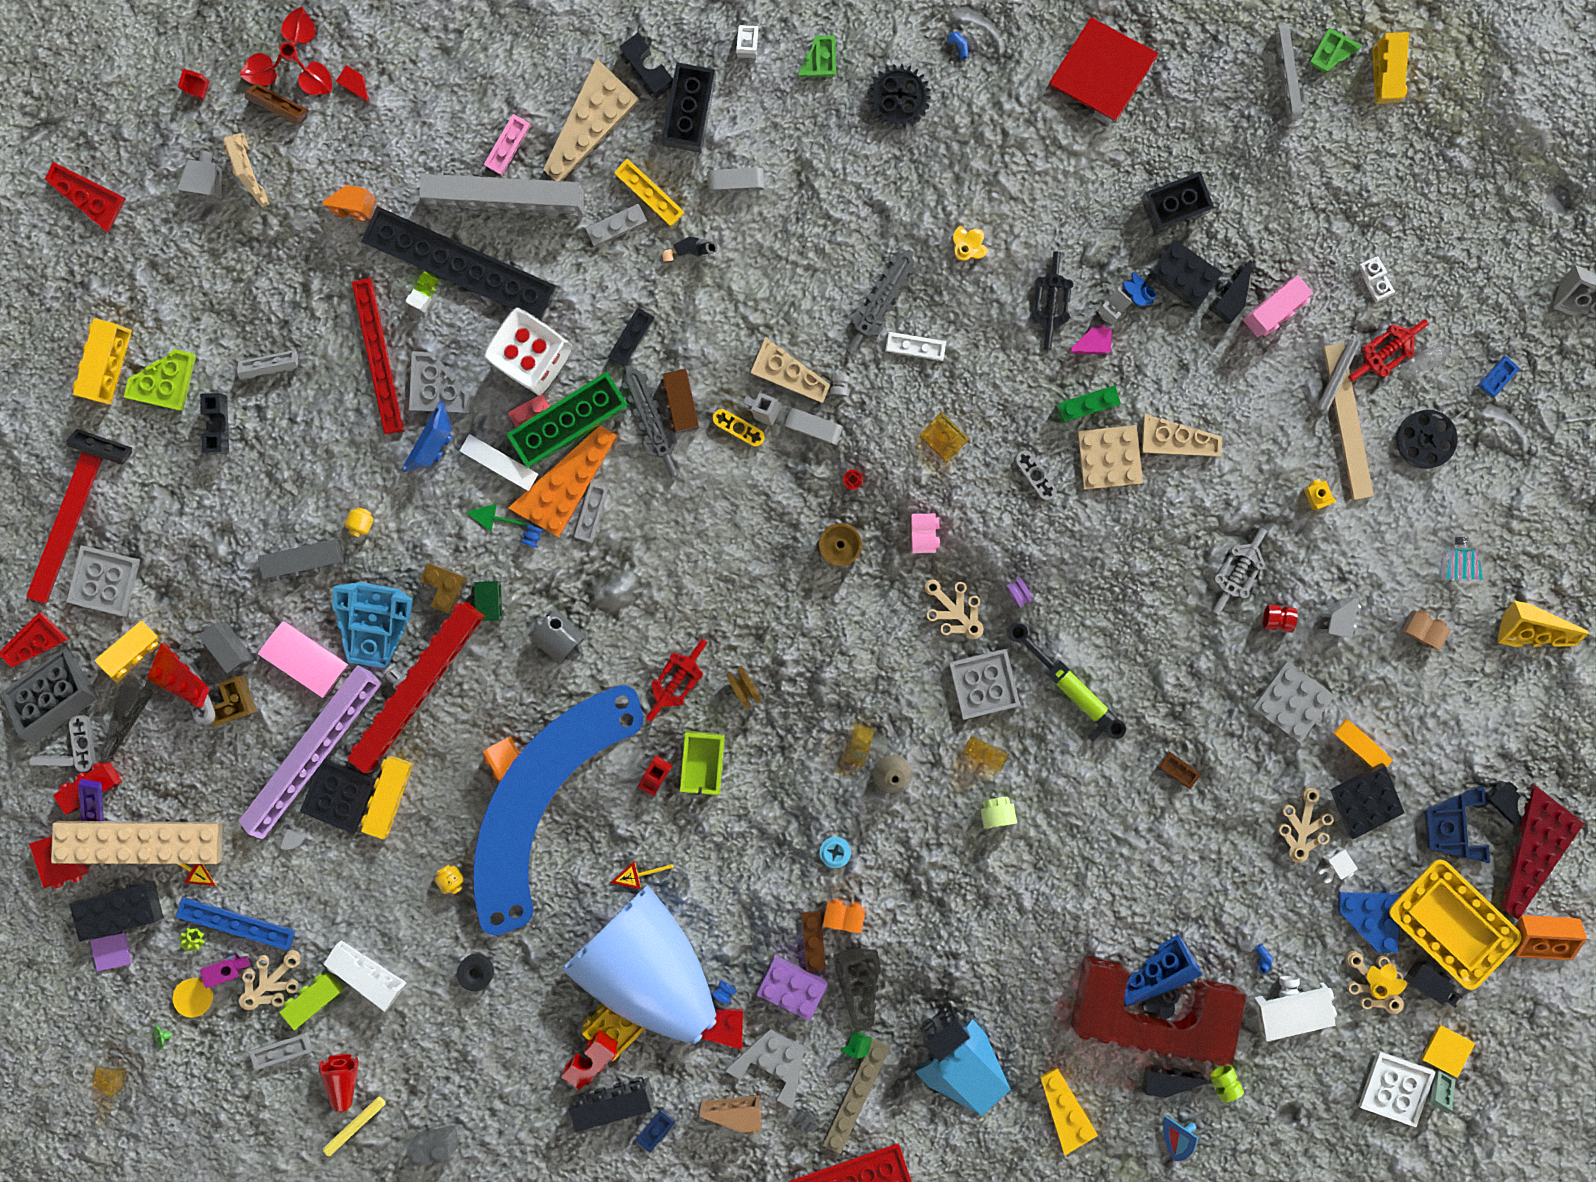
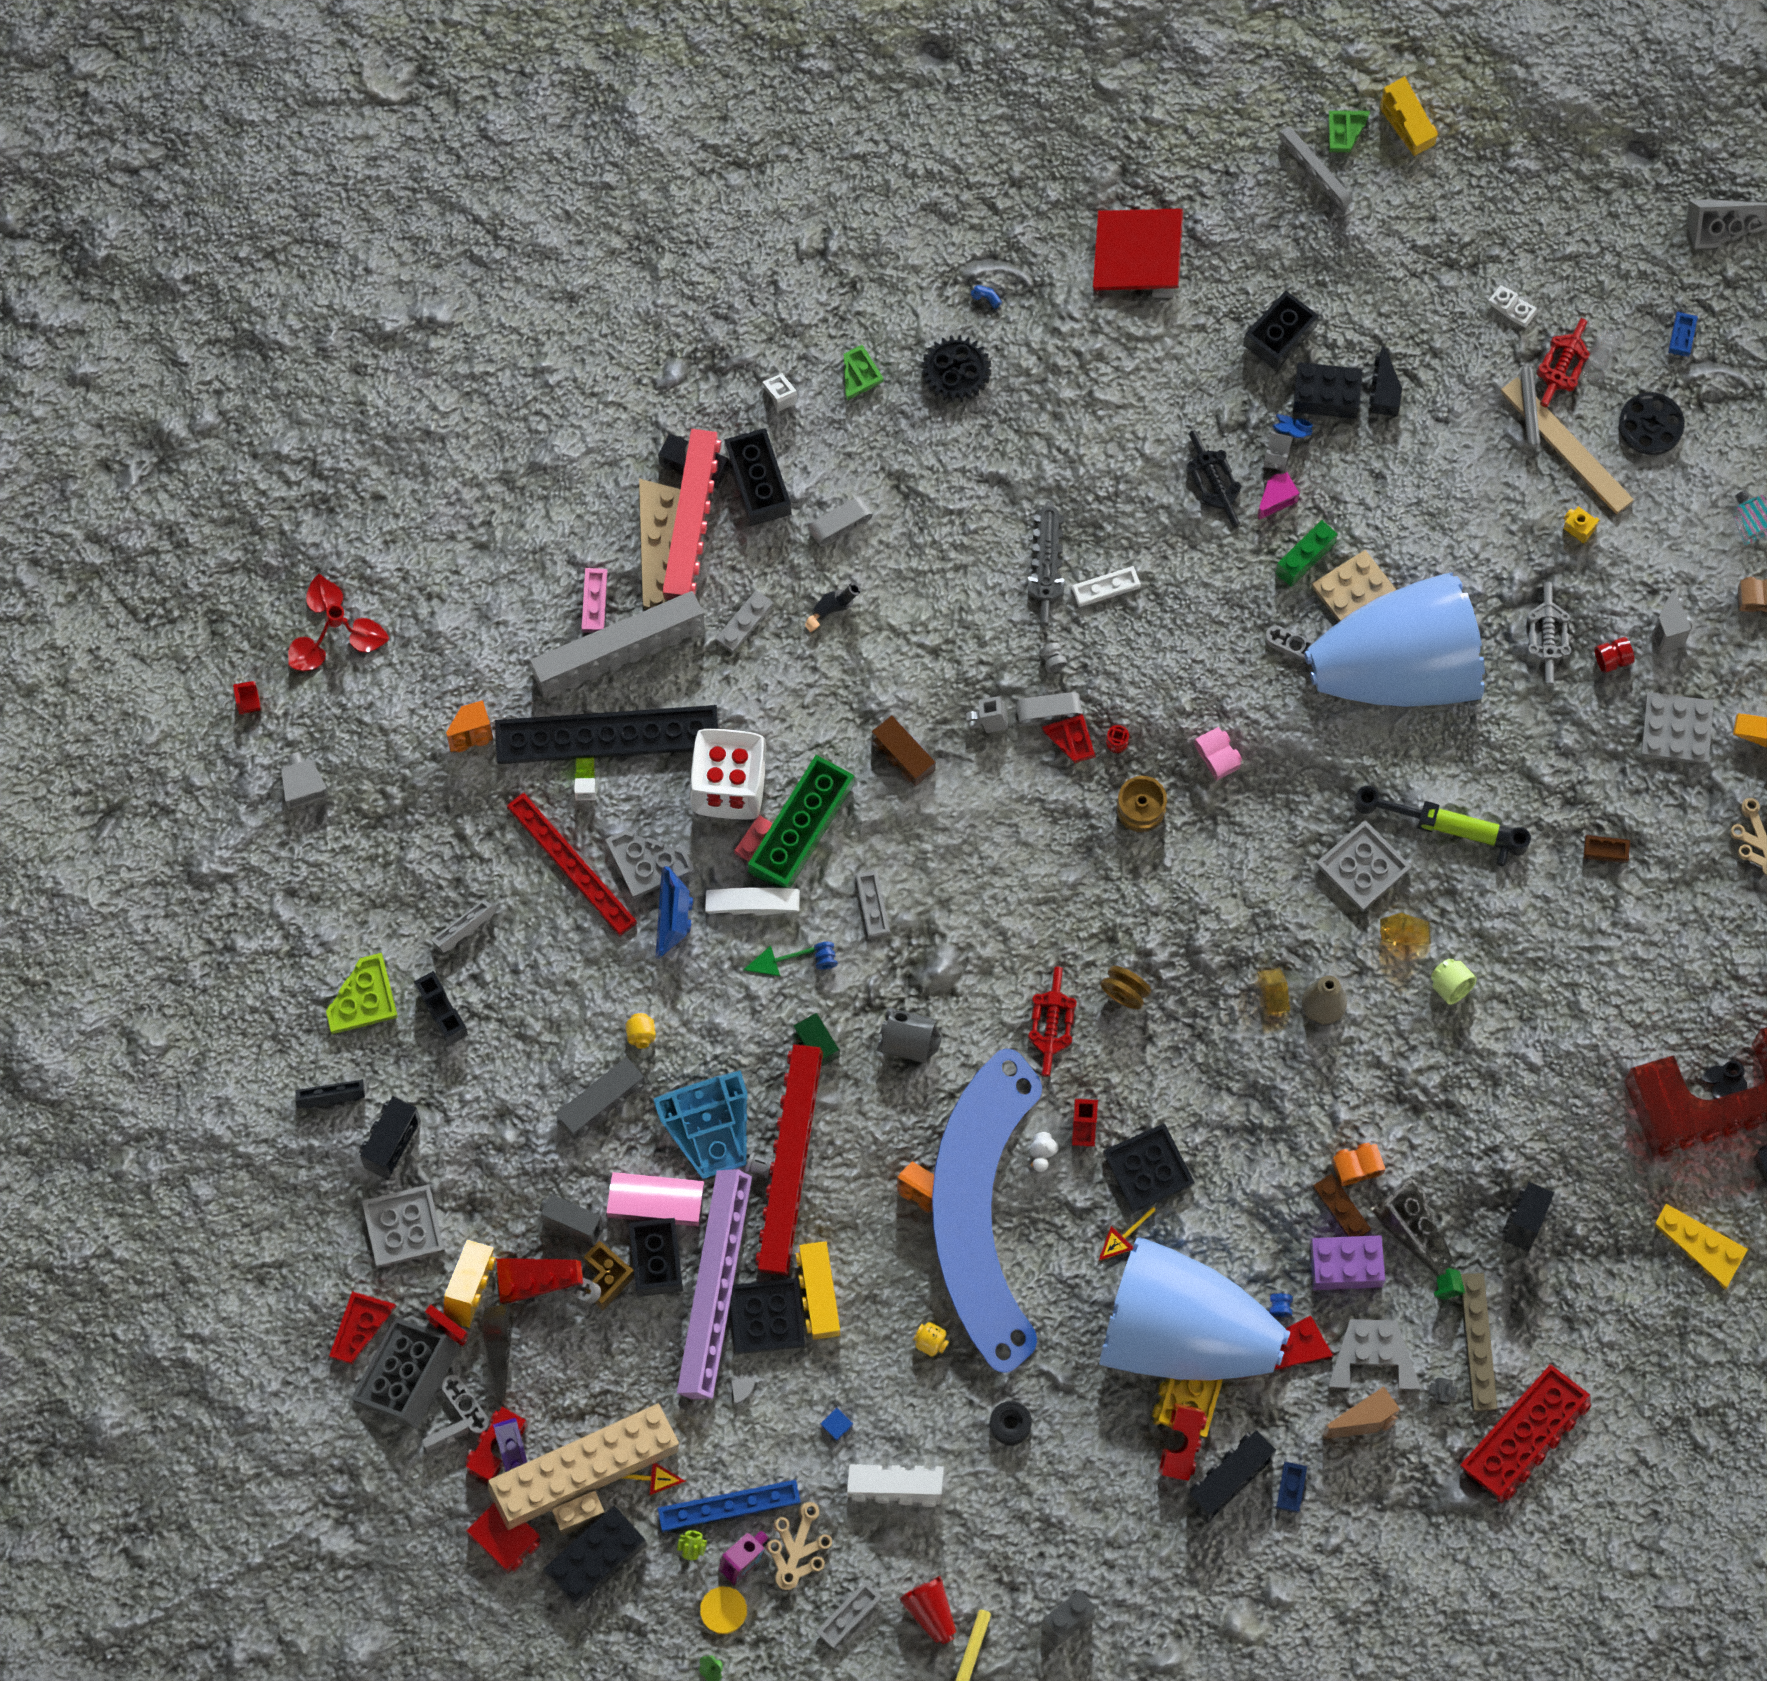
camera: 30 degrees left, 20 degrees down
red tile [26,452,103,604] -> none
red wing [45,162,126,233] -> none
yellow brick [73,318,132,405] -> none
medium lavender piece [90,932,132,971] -> none
tan wing [224,133,269,207] -> none
reddish brown plate [245,83,308,125] -> none
lime brick [279,971,345,1030] -> none
red tile [336,65,369,102] -> none
pearl gold brick [420,563,468,614] -> none
orange wing [508,426,617,537] -> none
black plate [608,307,655,368] -> none
yellow plate [614,159,685,227] -> none
dark grey bar [622,365,678,478] -> none
lime piece [680,731,725,795] -> none
yellow beam [713,409,765,447] -> none
tan wing [751,337,830,404] -> none
medium azure gear [820,837,851,868] -> none
dark azure wedge [915,1019,1011,1116] -> none
clear yellow slope [919,412,970,463] -> none
tan plant [924,580,984,639] -> none
yellow plate [952,226,988,261] -> none
medium lavender wheel [1006,577,1033,609] -> none
blue wedge [1119,935,1203,1007] -> none
tan wing [1141,414,1222,457] -> none
bright pink brick [1242,275,1313,337] -> none
none -> black brick [359,1096,421,1180]
none -> red plate [425,1304,469,1347]
none -> tan brick [552,1491,605,1536]
none -> black brick [629,1217,683,1297]
none -> coral brick [663,428,721,600]
none -> blue tile [820,1408,853,1441]
none -> white animal [1029,1132,1058,1172]
none -> red wing [1042,714,1096,763]
none -> black plate [1103,1123,1195,1213]
none -> light blue panel [1304,573,1485,707]

